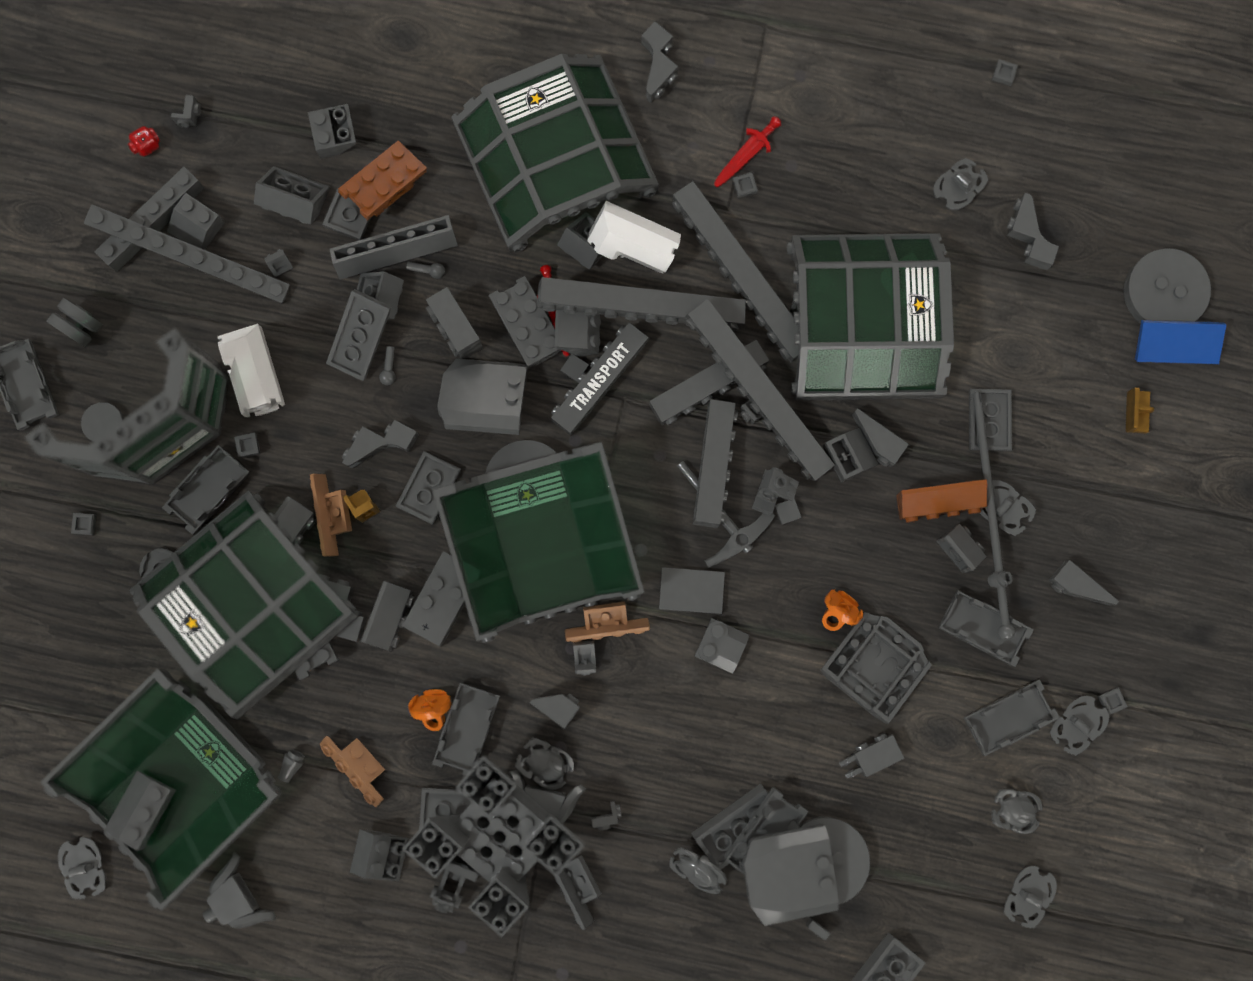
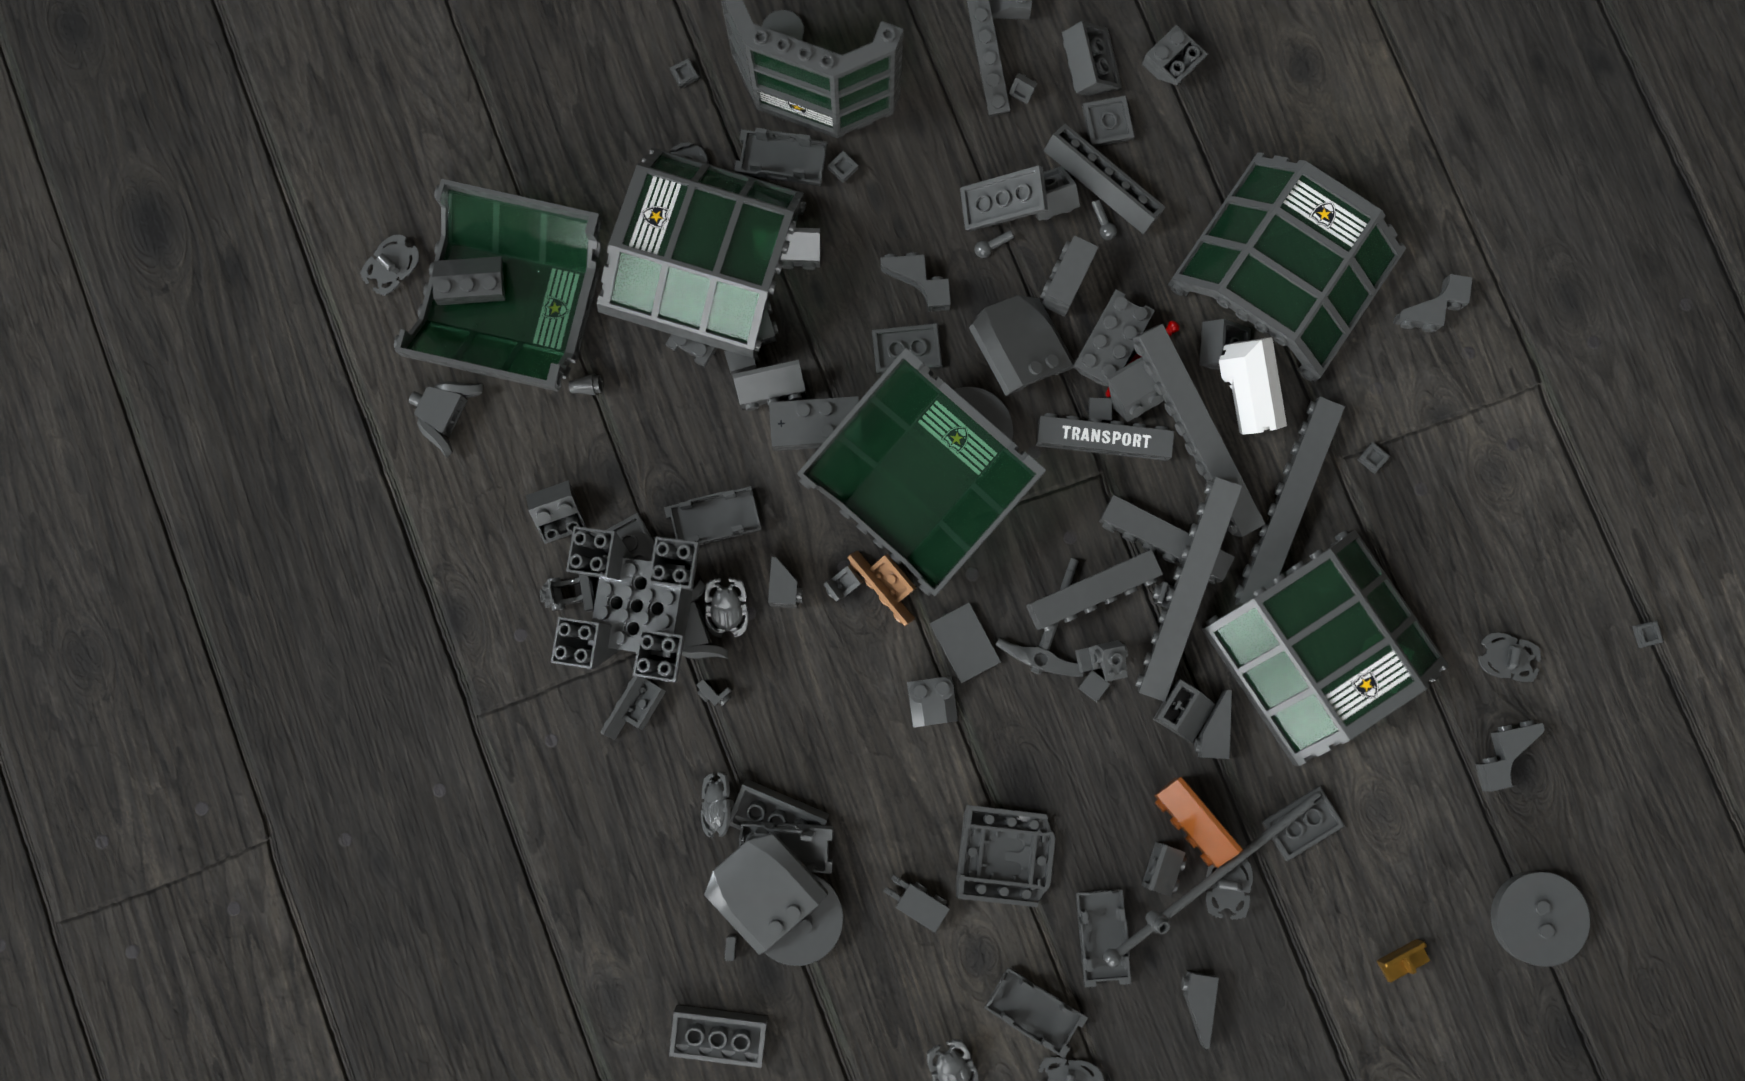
camera: 60 degrees right, 0 degrees up
white brick [218,324,285,417] -> none
medium nougat bracket [310,474,352,557] -> none
medium nougat bracket [320,736,385,807] -> none
dark orange piece [338,141,427,220] -> none
pearl gold panel [343,490,380,523] -> none
orange tile [408,689,452,731] -> none
red sword [714,117,781,187] -> none
orange tile [822,590,863,631] -> none
blue tile [1135,320,1226,364] -> none

